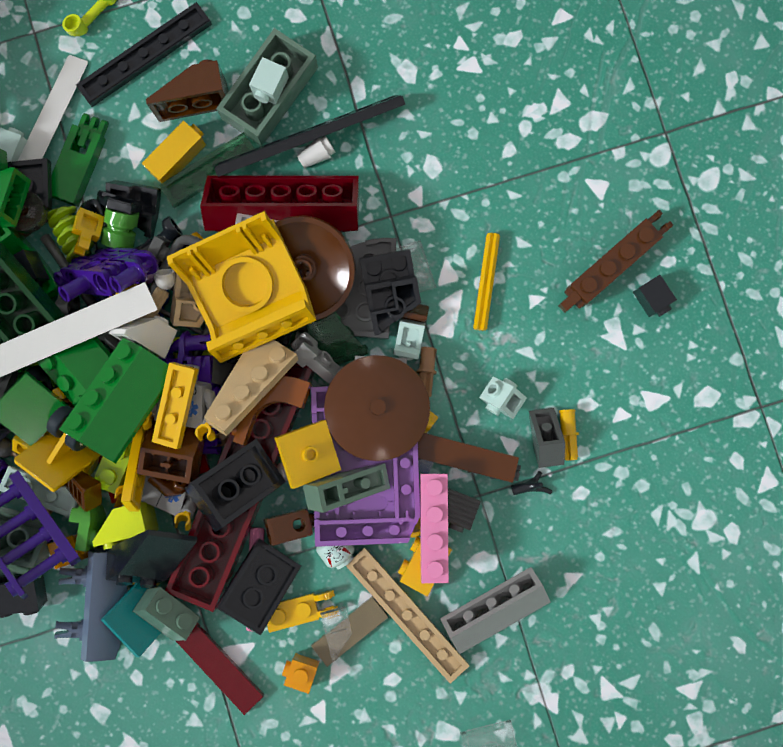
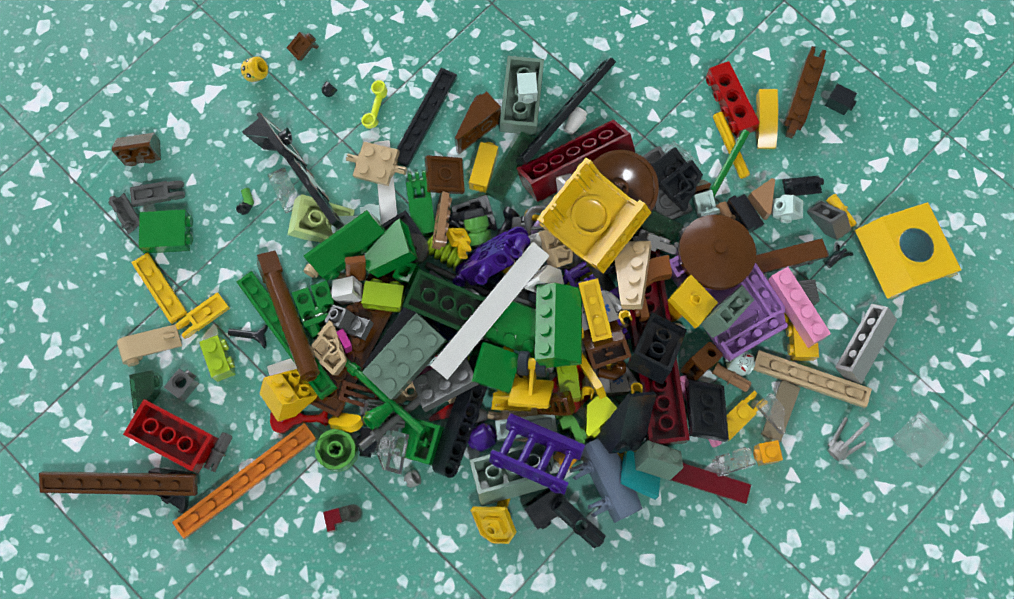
camera: 30 degrees left, 10 degrees down
none -> tan plate [346,142,407,186]
none -> reddish brown tile [425,155,465,194]
none -> medium nougat plate [432,191,452,250]
none -> black piece [551,497,606,549]
none -> red brick [706,61,760,138]
none -> green bar [711,129,750,197]
none -> clear hinge [711,447,756,477]
none -> medium nougat axle [712,363,751,392]
none -> black panel [727,194,764,233]
none -> medium nougat slope [748,178,775,220]
none -> yellow slope [756,89,778,149]
none -> black hinge [782,175,824,196]
none -> light grey plant [827,417,870,461]
none -> yellow panel [855,202,961,299]

